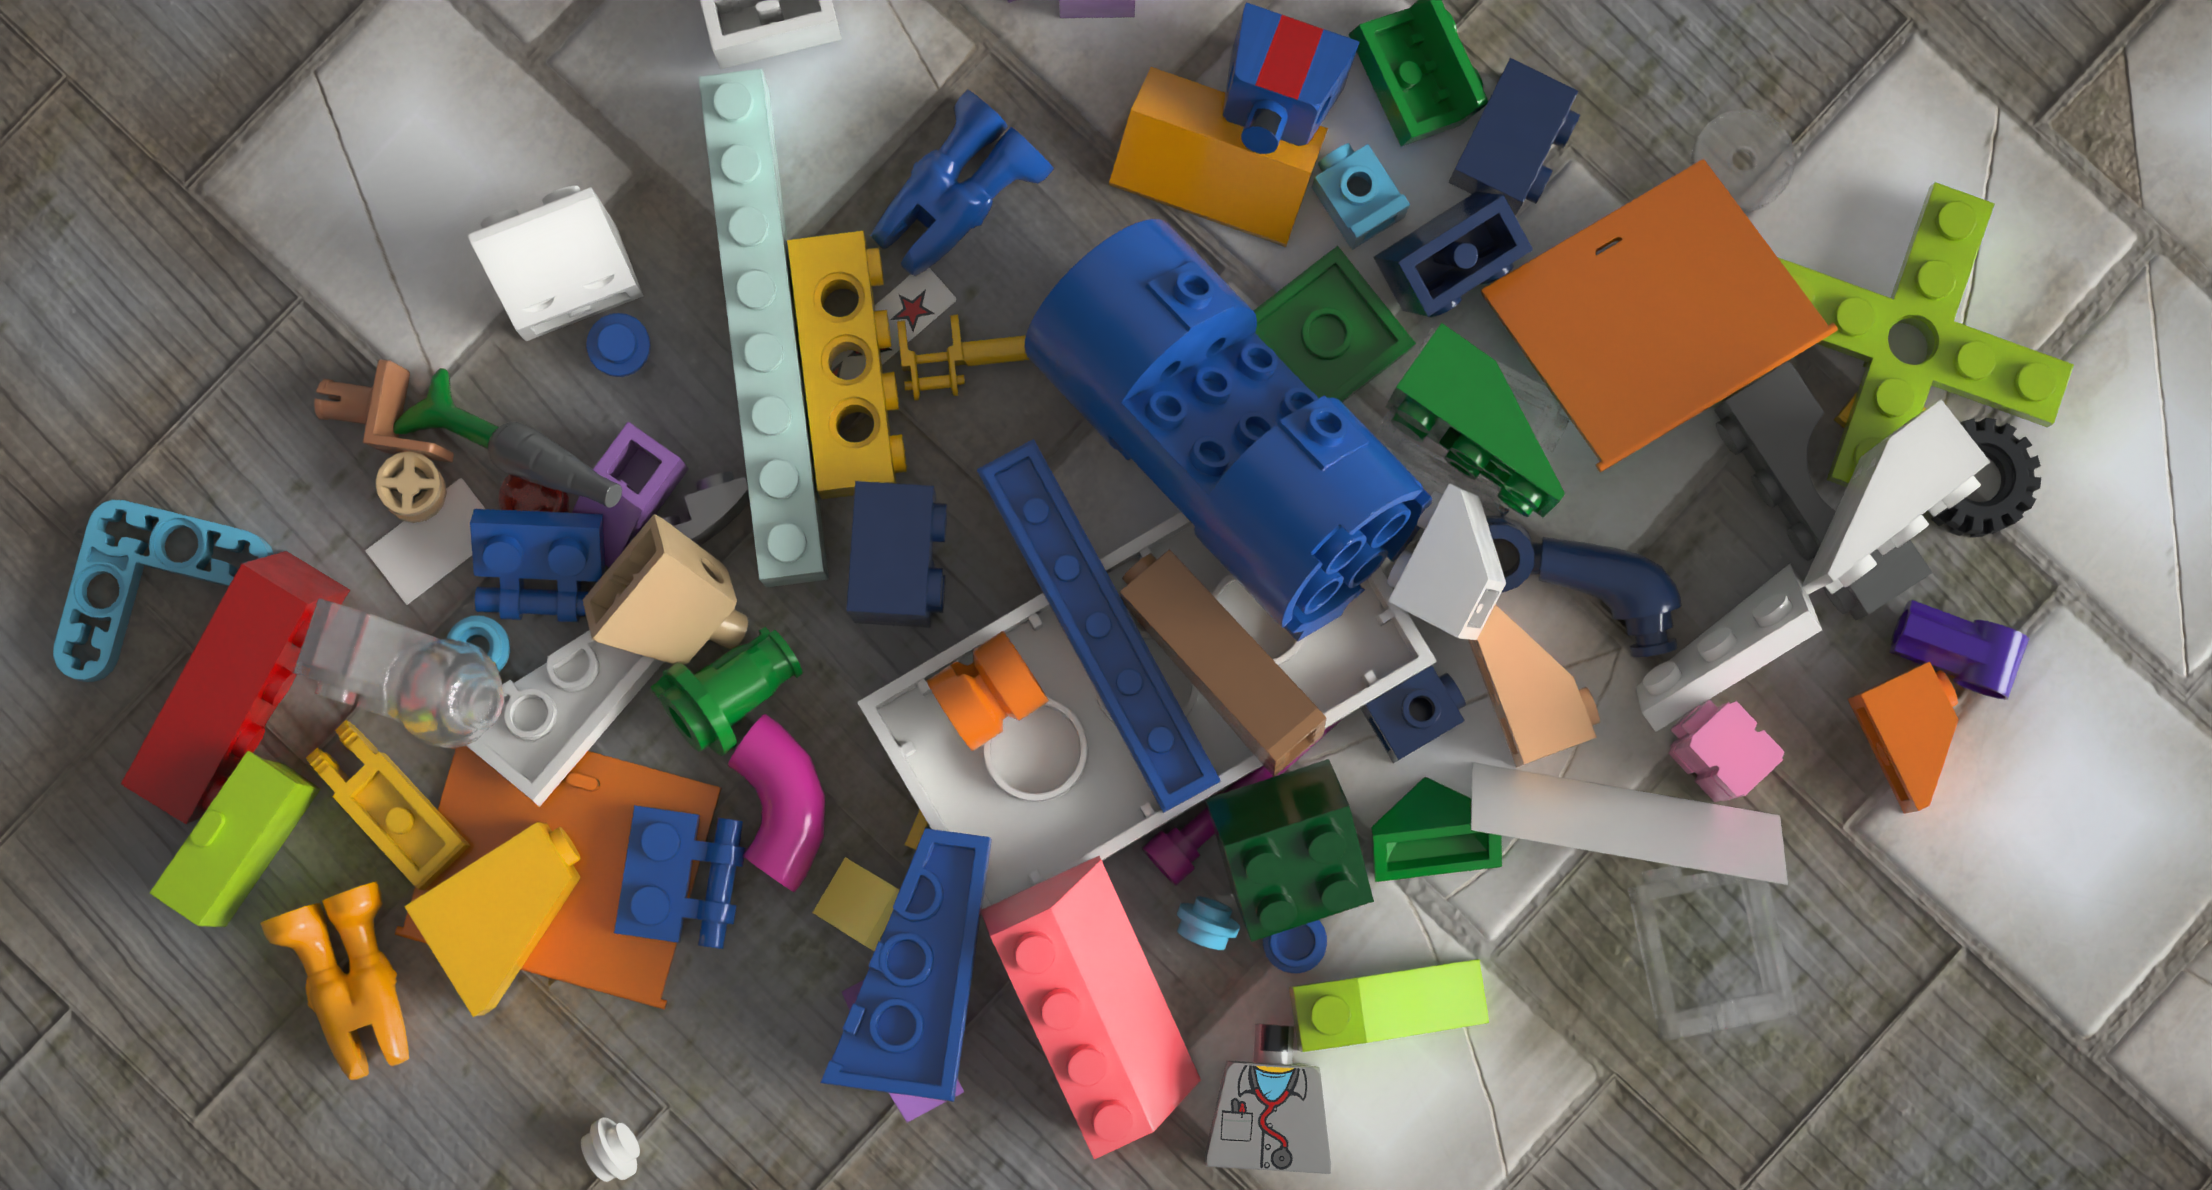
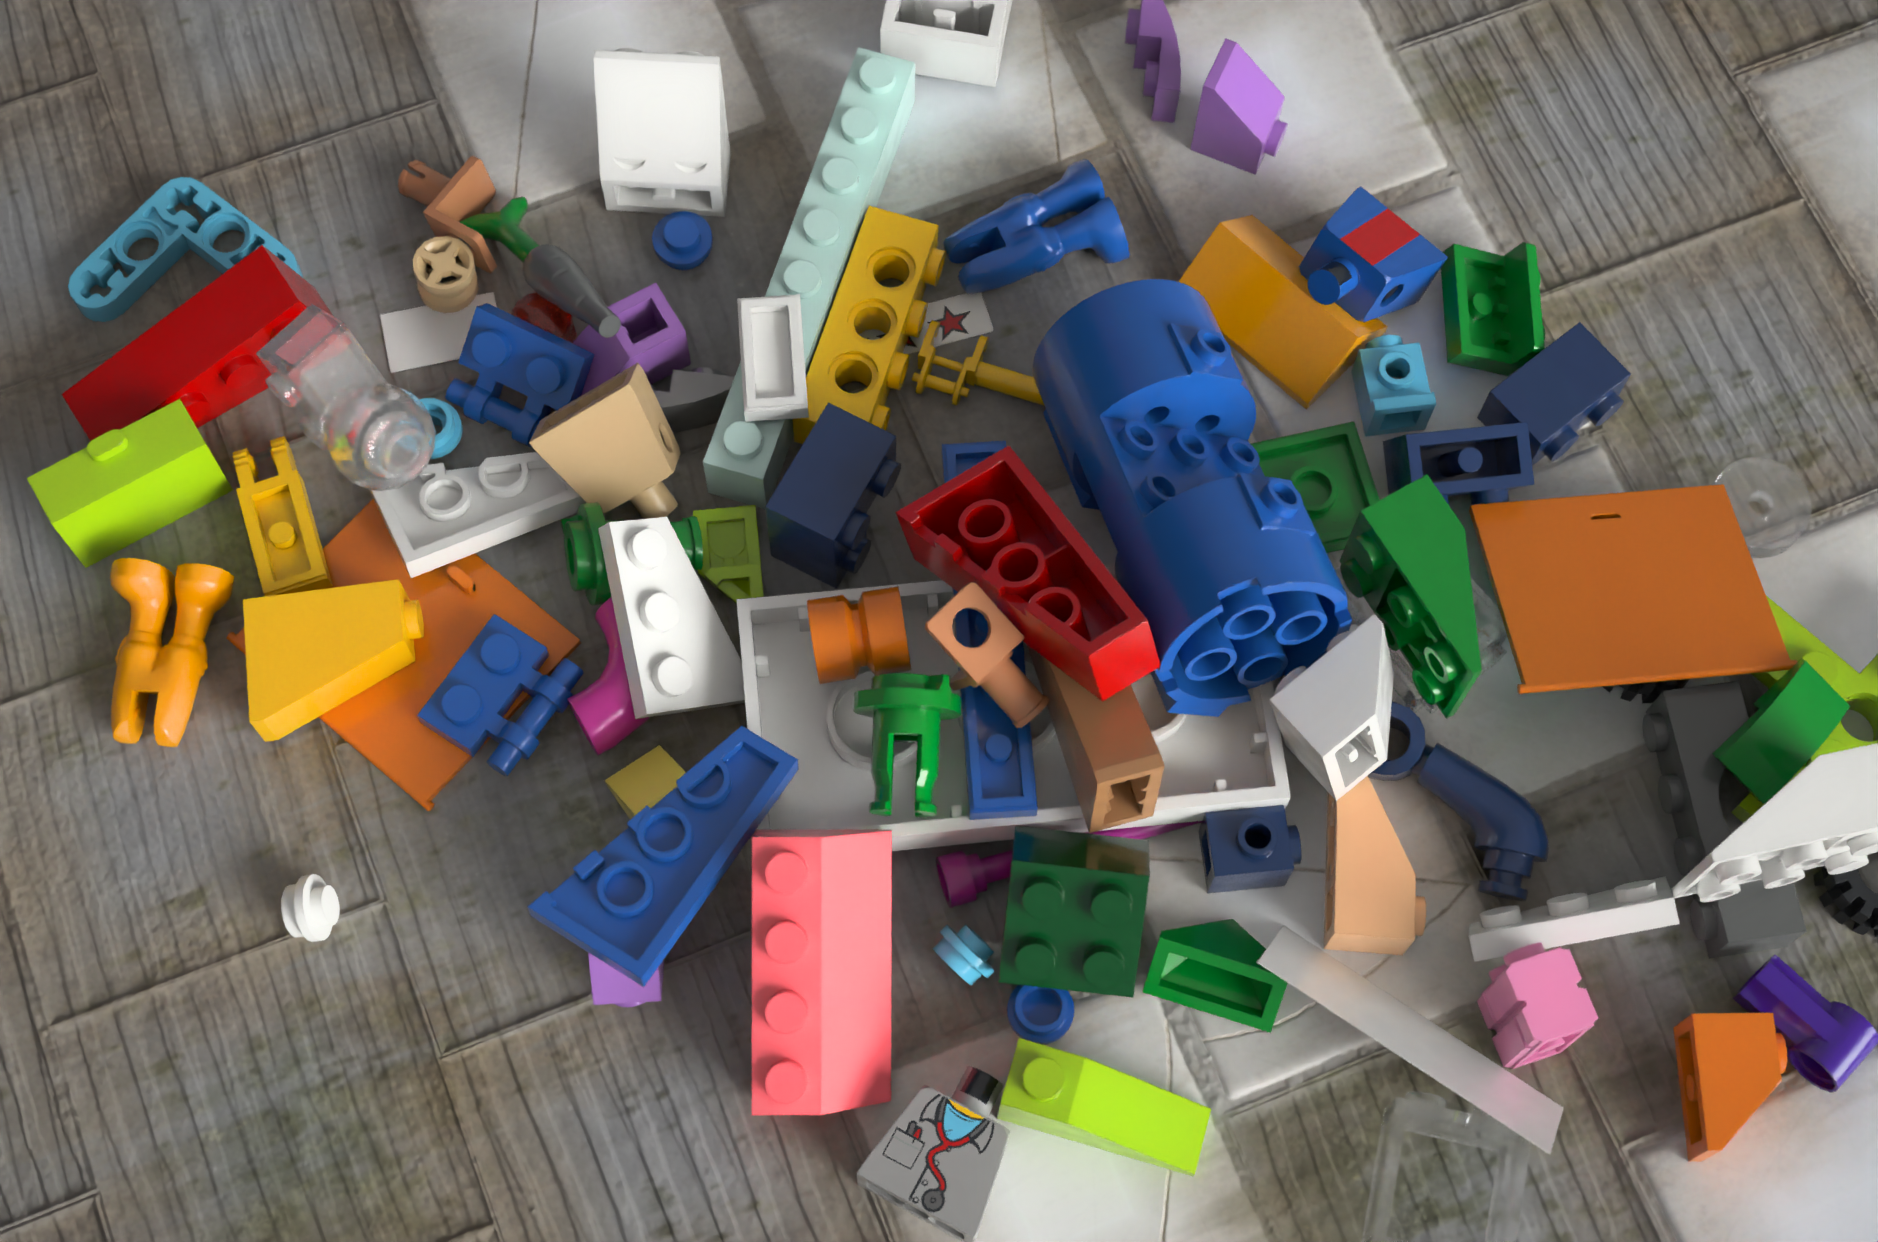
camera: 25 degrees right, 15 degrees down
none -> white wing [598,517,745,719]
none -> lime slope [693,505,764,604]
none -> white tile [737,294,809,422]
none -> green piece [853,673,962,817]
none -> red wedge [895,446,1160,702]
none -> nougat bracket [925,582,1050,729]
none -> green slope [1712,658,1850,804]

